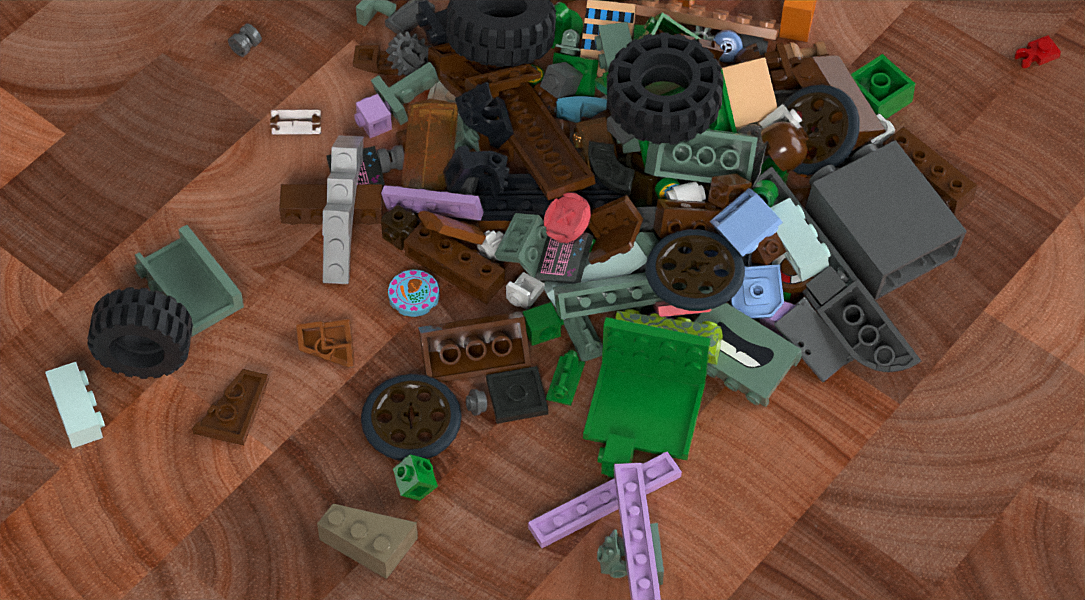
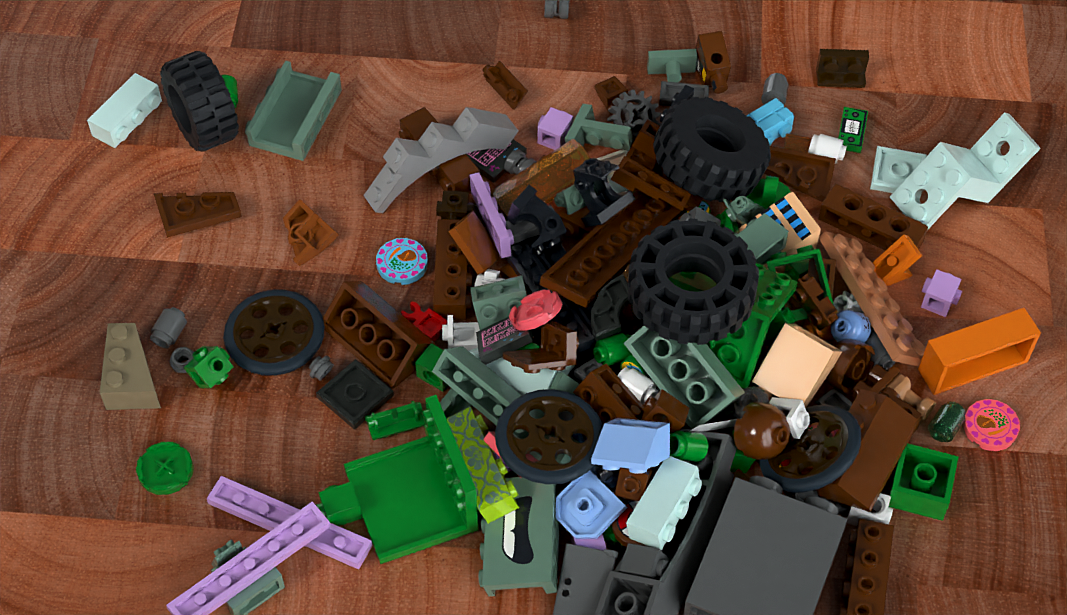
camera: 55 degrees right, 0 degrees up
none -> green tile [136,442,194,495]
none -> dark grey brick [150,307,187,349]
none -> dark grey plate [170,347,194,373]
none -> red plate [401,301,448,342]
none -> green brick [593,333,632,366]
none -> clear green brick [928,401,966,442]
none -> coral tile [963,399,1020,451]

